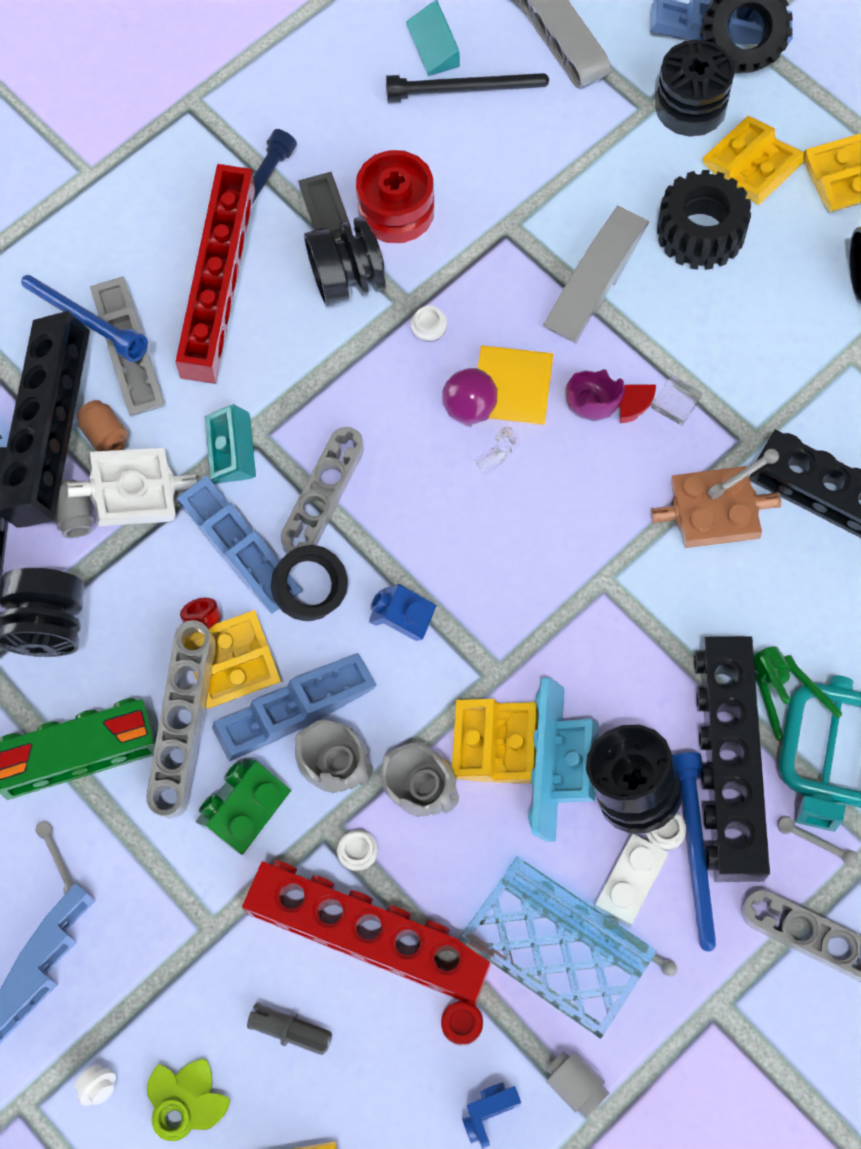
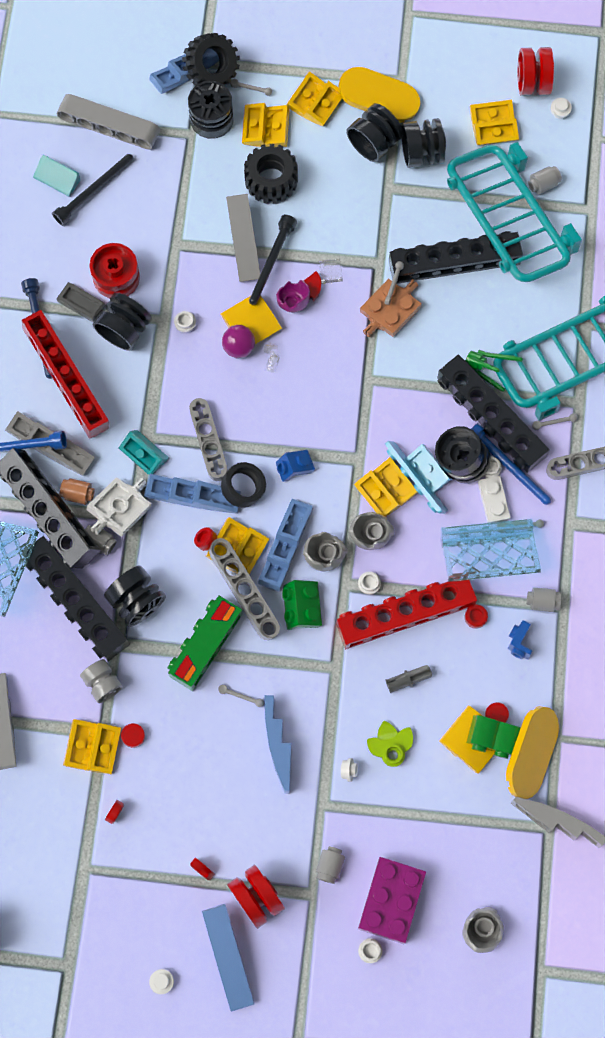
camera: 45 degrees left, 5 degrees up
none -> light grey hinge [230,79,272,96]
none -> black piece [249,214,297,305]

